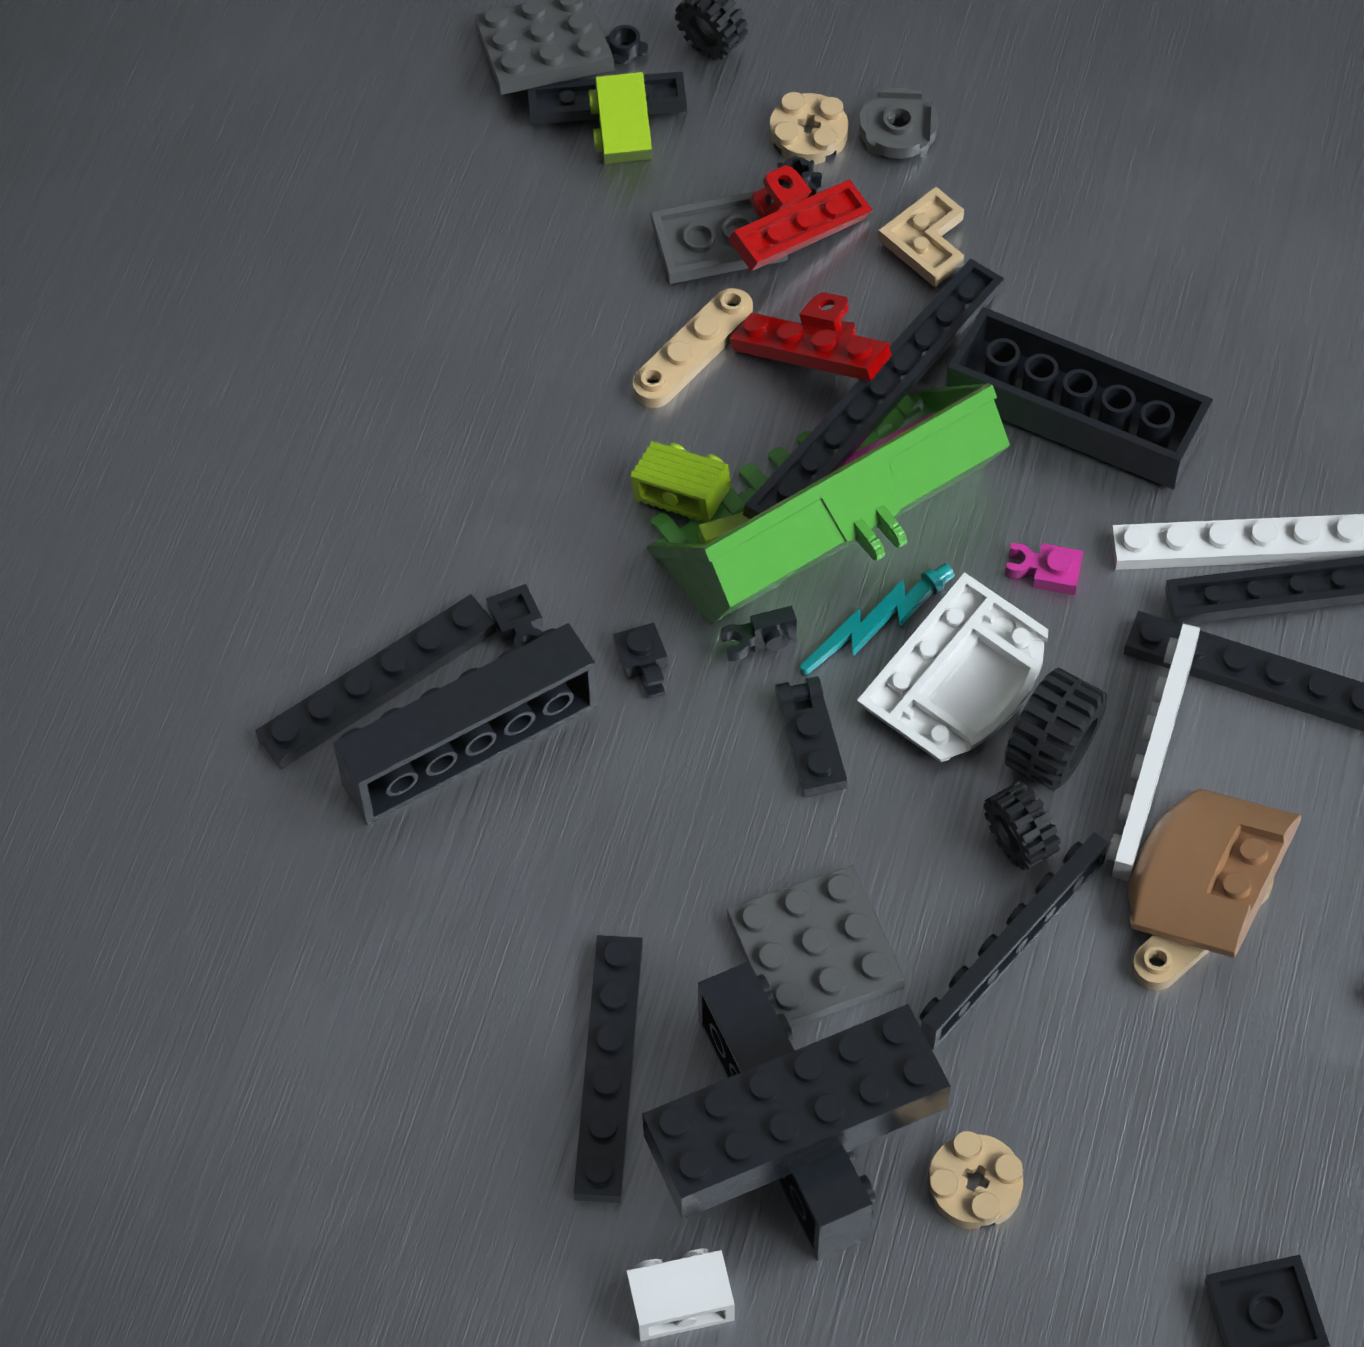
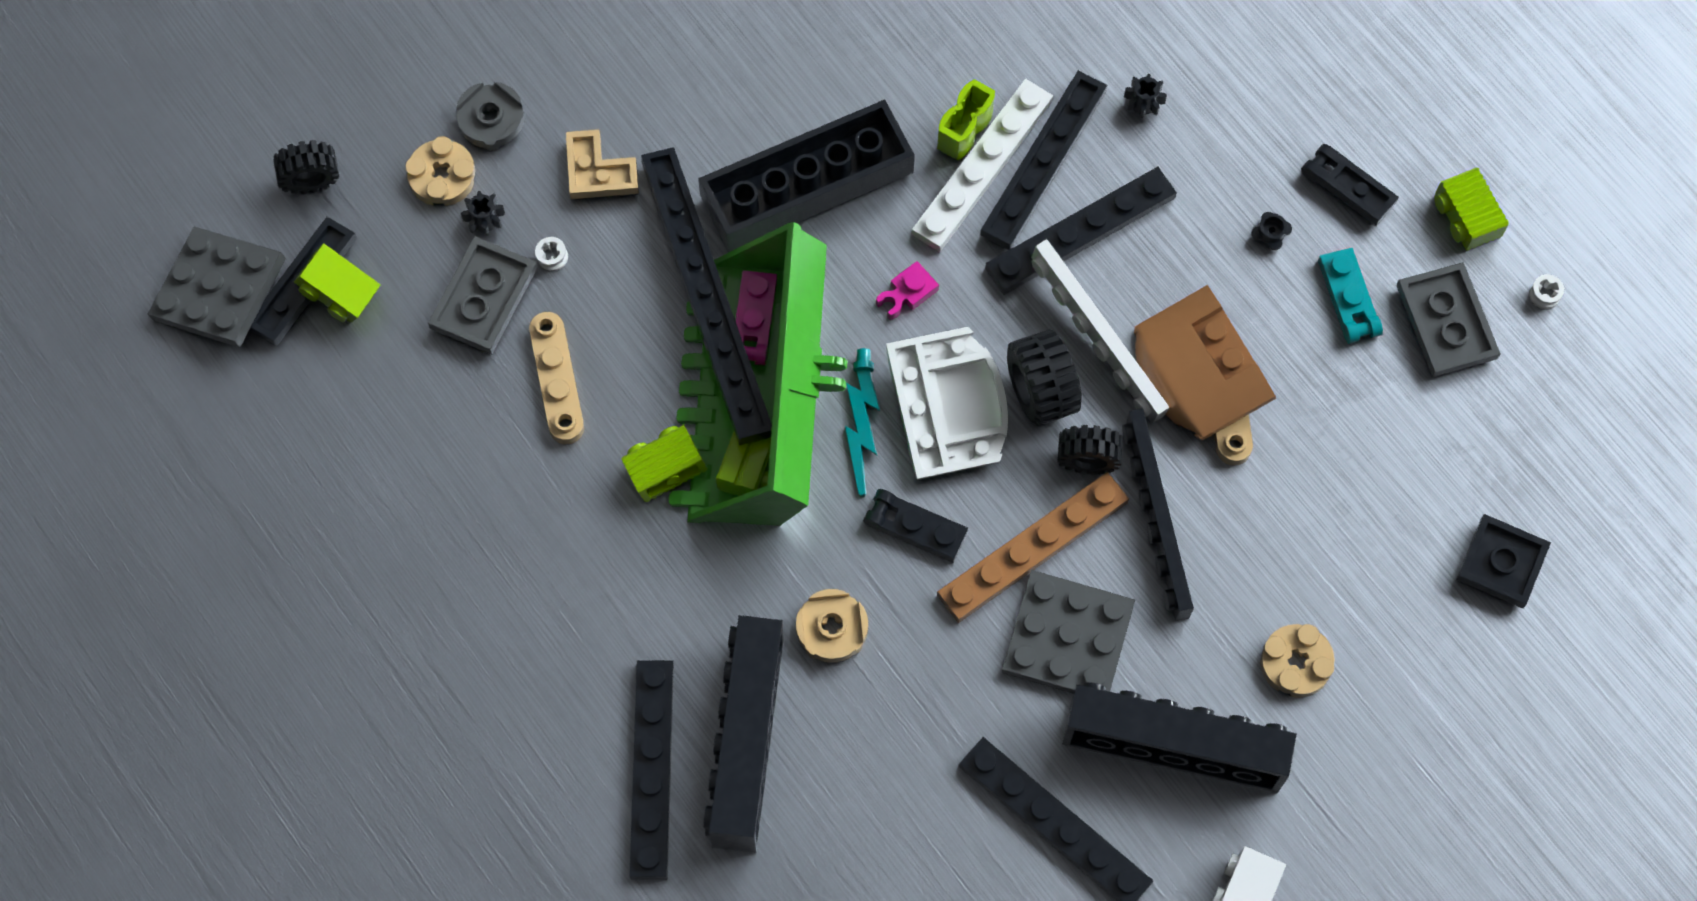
camera: 55 degrees left, 10 degrees up
black plate [486,584,543,648] -> none
black plate [605,25,648,65] -> none
black plate [613,622,668,699] -> none
black brick [642,1004,951,1220] -> none
black plate [721,605,797,661] -> none
red plate [728,165,872,271] -> none
red plate [730,292,892,382] -> none
none -> white bush [535,237,568,271]
none -> tan plate [796,589,868,662]
none -> lime brick [937,79,995,160]
none -> medium nougat plate [937,472,1129,623]

